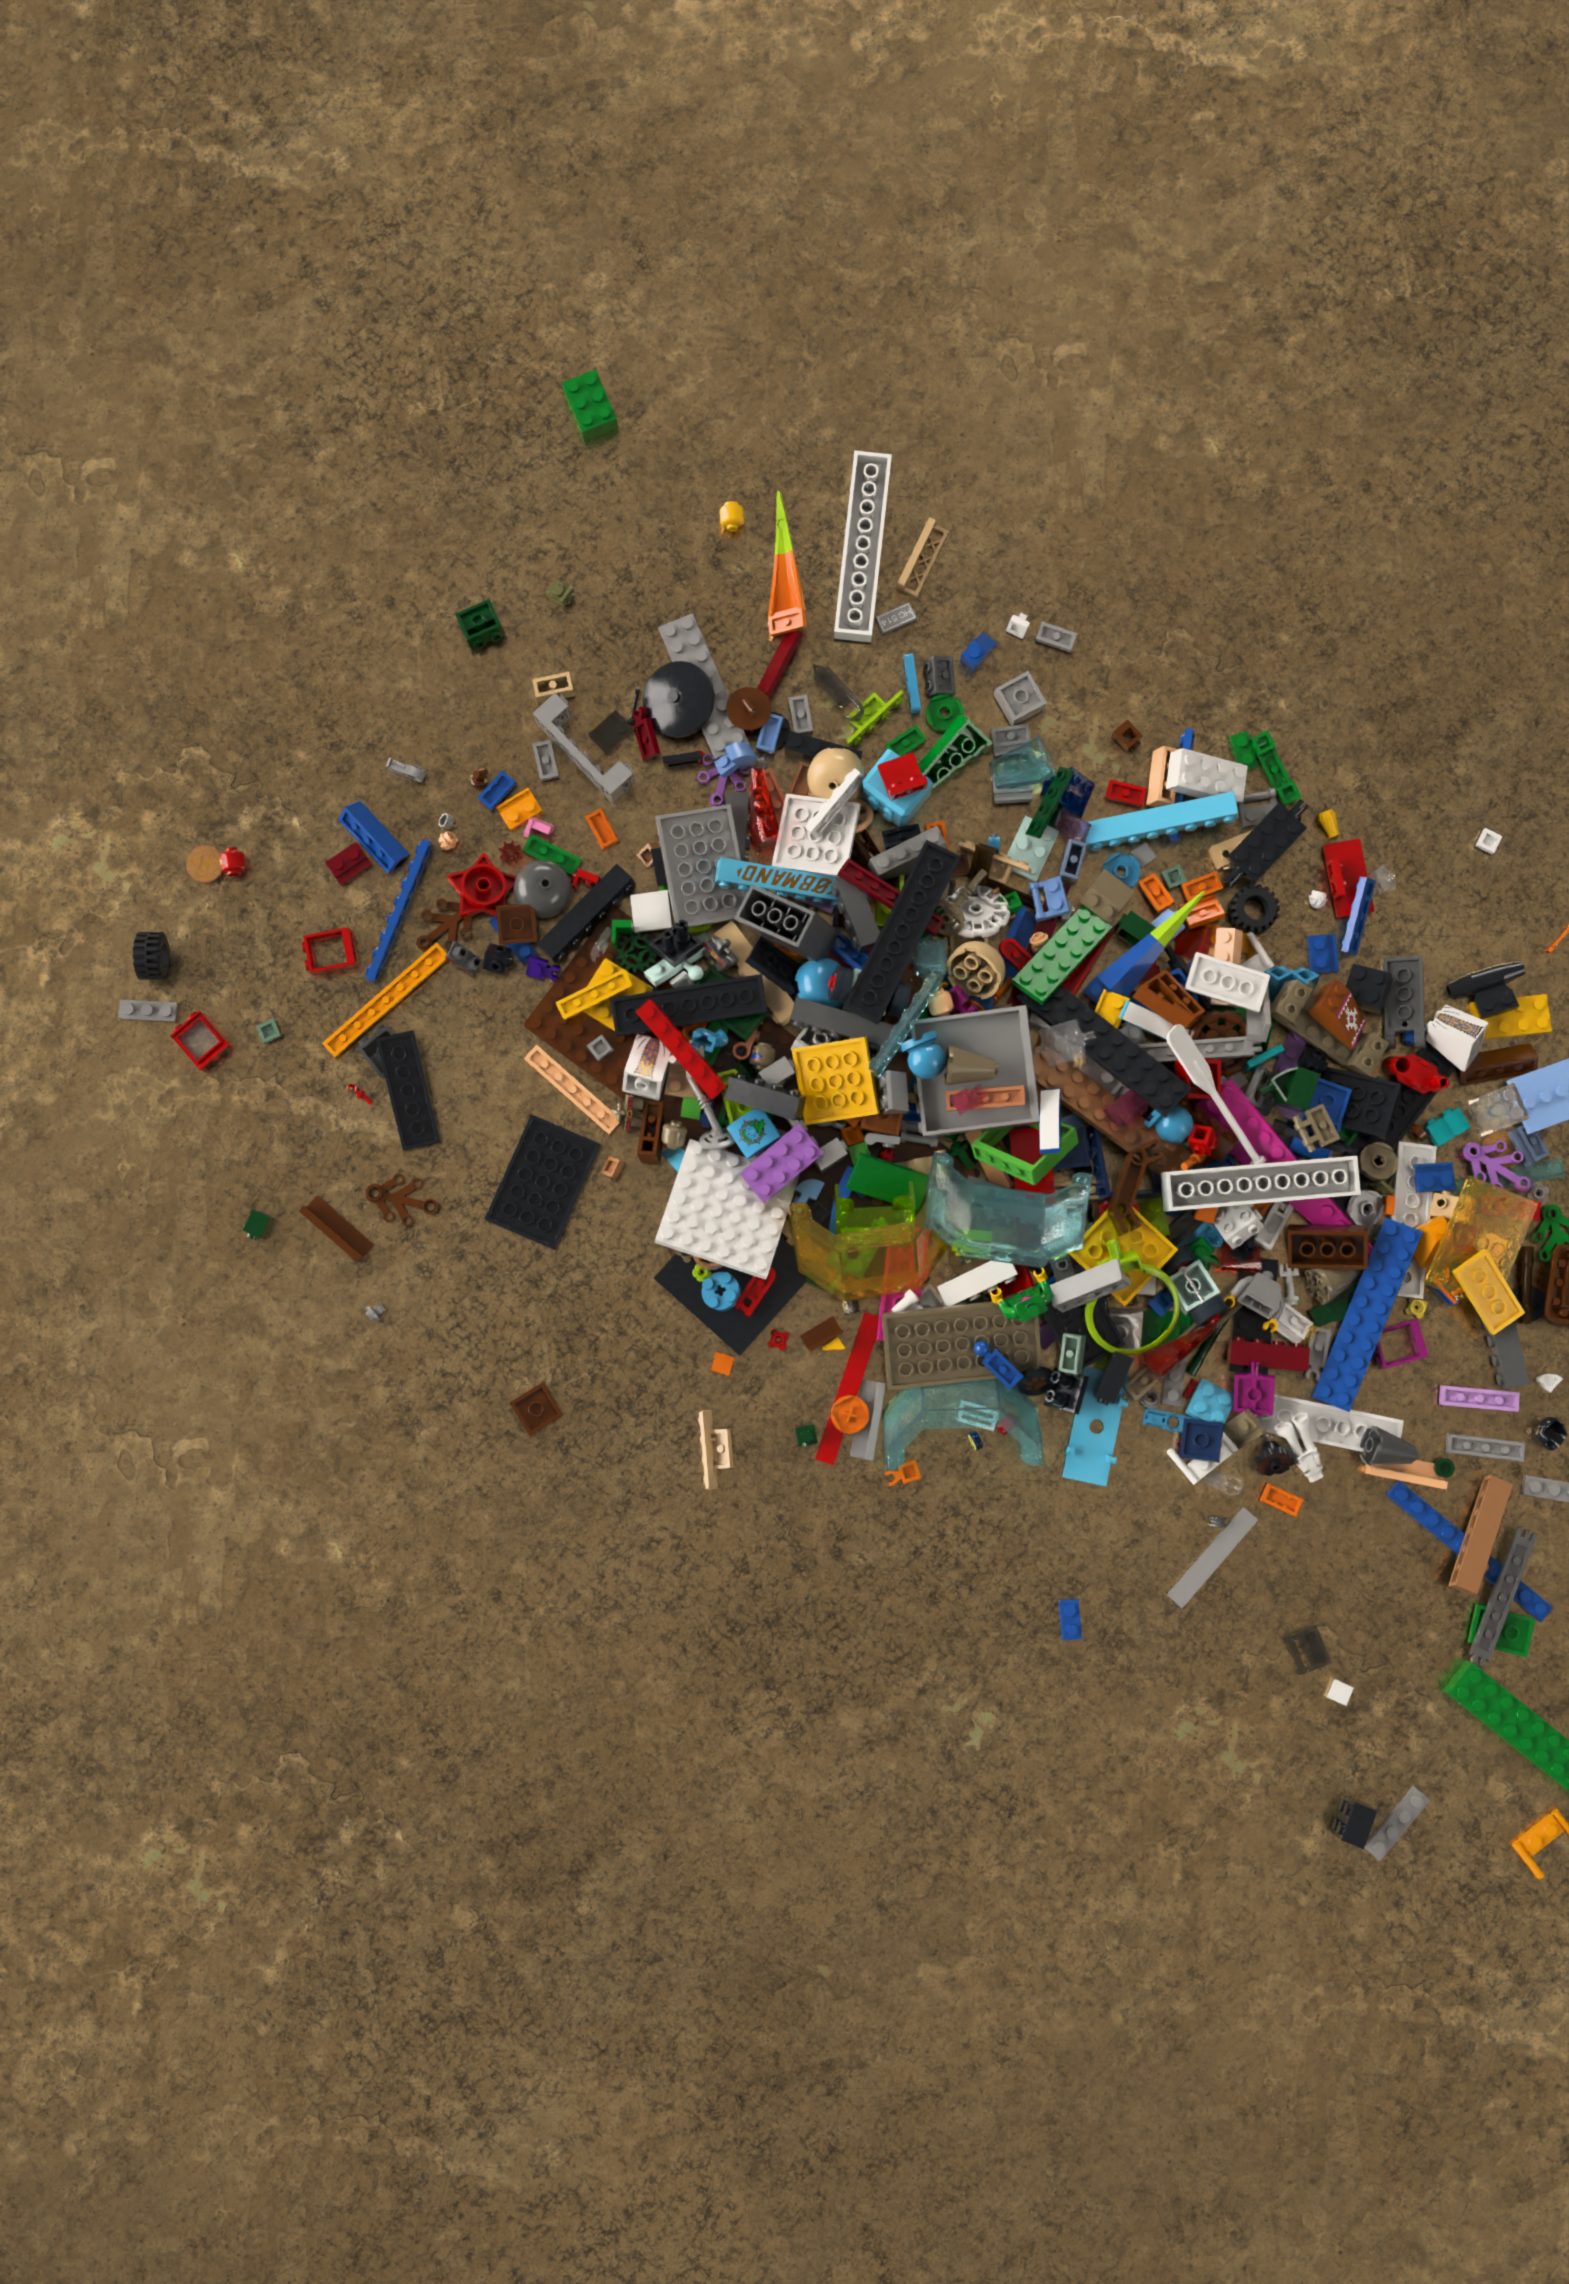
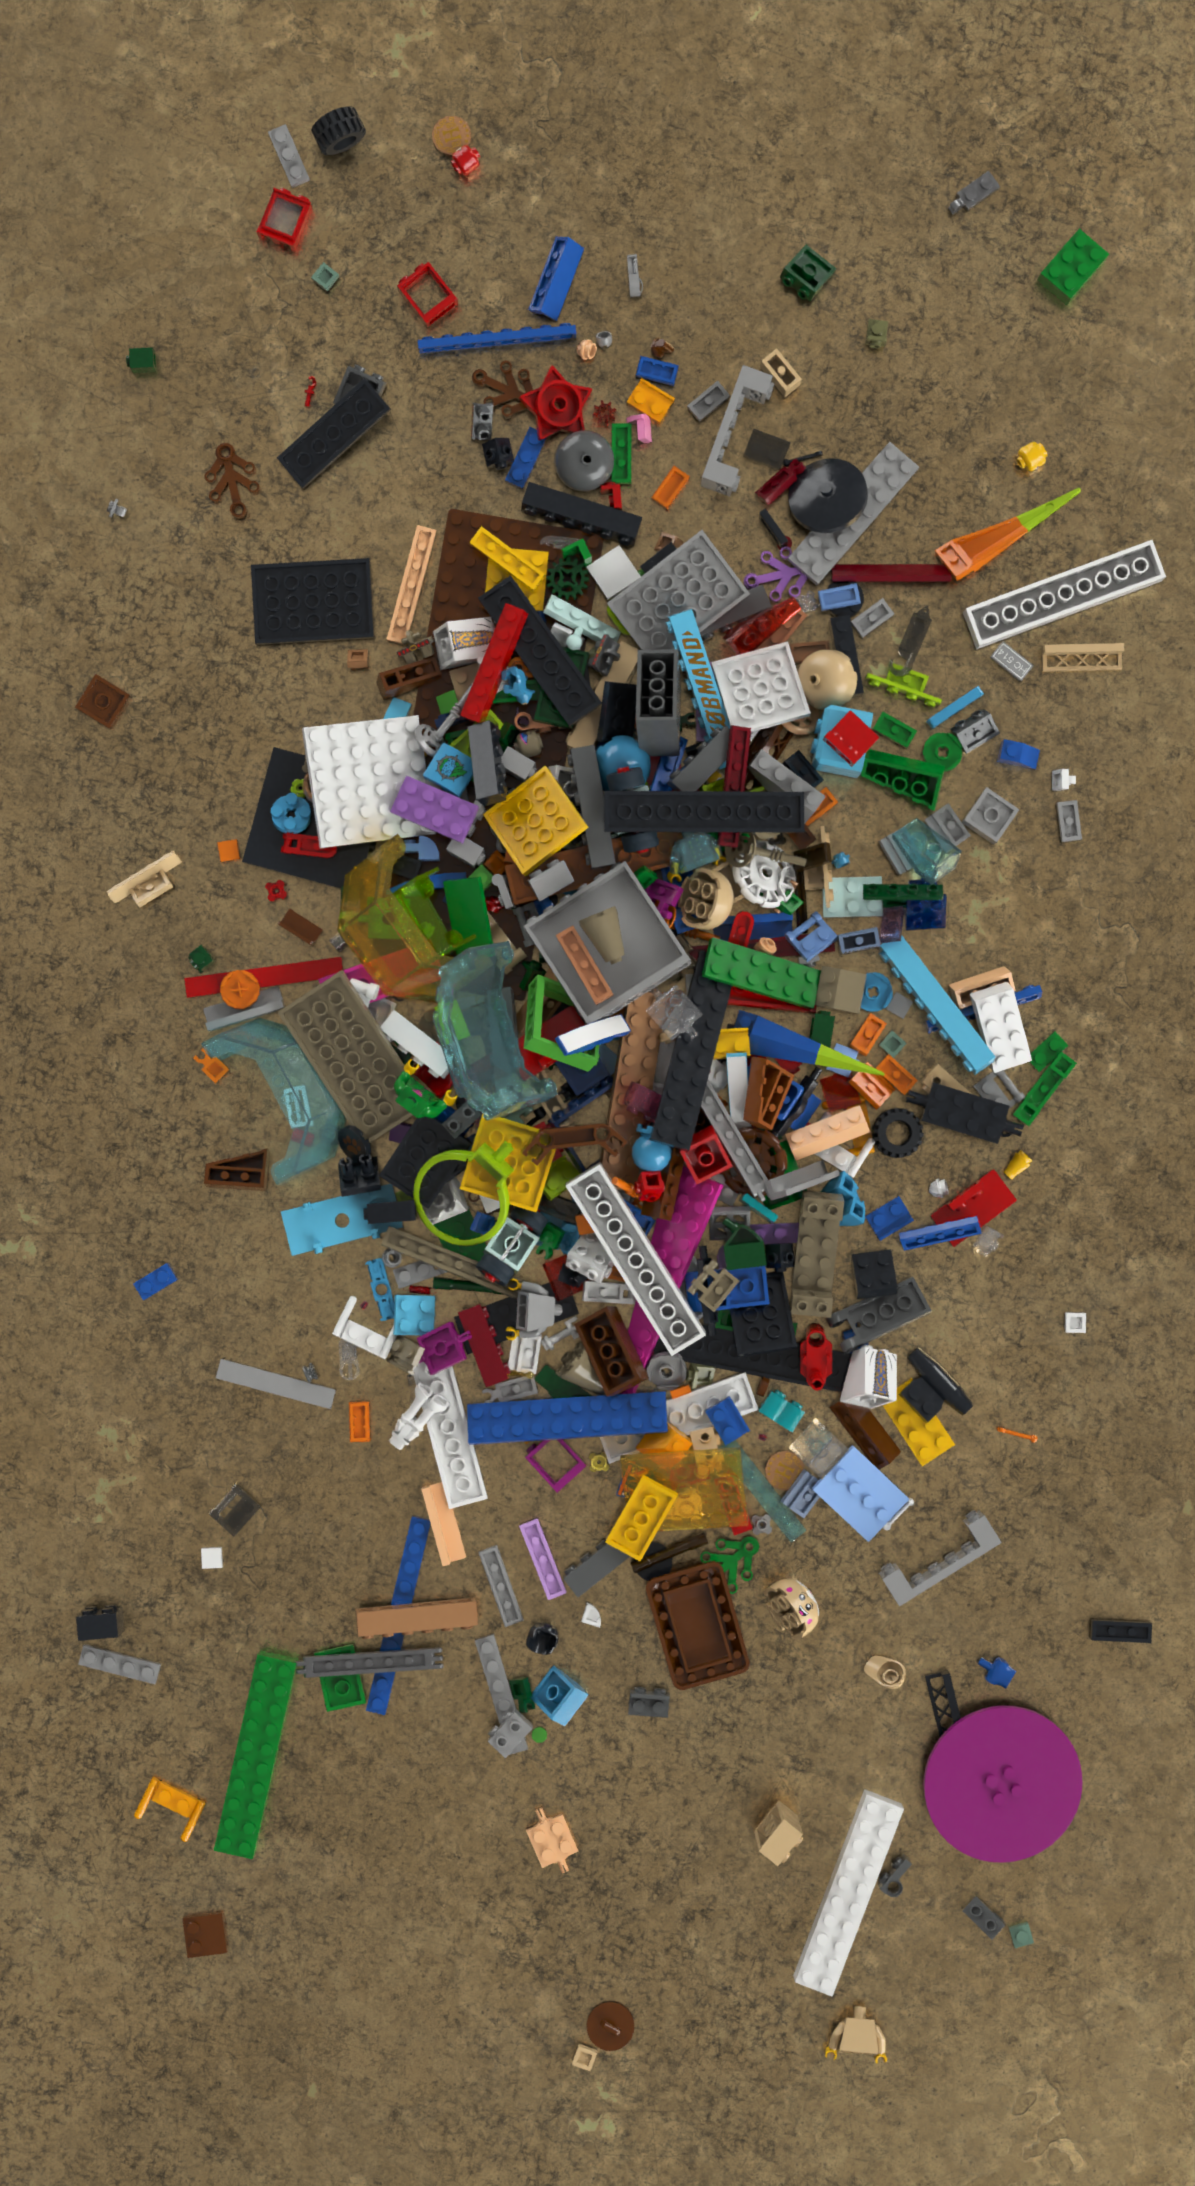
camera: 60 degrees right, 5 degrees up
reddish brown panel [299,1196,374,1263] -> none
light orange plate [322,942,447,1058] -> none
dark red plate [325,842,373,886] -> none
reddish brown plate [496,904,538,944] -> none
dark purple plate [525,955,561,981] -> none
light grey tile [587,1034,613,1062] -> none
black plate [649,920,703,968] -> none
dark tan head [661,1120,687,1150] -> none
medium blue brick [714,742,758,779] -> none
reddish brown shield [726,687,771,730] -> none
white plate [805,768,864,838] -> none
yellow slope [822,1337,845,1350] -> none
clear light blue plate [868,972,942,1078] -> none
dark azure tile [900,1030,946,1079] -> none
light nougat head [926,988,954,1017] -> none
clear pink plate [949,1085,986,1116] -> none
tile [968,1431,983,1451] -> none
blue plate [974,1341,1024,1390] -> none
panel [1050,1258,1131,1312] -> none
sand green slope [1058,1333,1086,1375] -> none
red plate [1105,779,1147,808] -> none
reddish brown brick [1111,719,1143,752] -> none
clear red wedge [1142,1323,1217,1380] -> none
white piece [1166,1024,1266,1165] -> none
dark blue plate [1179,1418,1224,1463] -> none
white plate [1184,952,1271,1013] -> none
black plant [1254,1441,1295,1476] -> none
dark orange slope [1308,978,1366,1049] -> none
dark tan plate [1358,1142,1398,1181] -> none
dark grey cone [1360,1426,1418,1465] -> none
dark green tile [1433,1458,1455,1478] -> none
medium lavender plant [1463,1140,1531,1195] -> none
none -> reddish brown wedge [204,1149,270,1191]
none -> flat silver plate [948,171,1000,215]

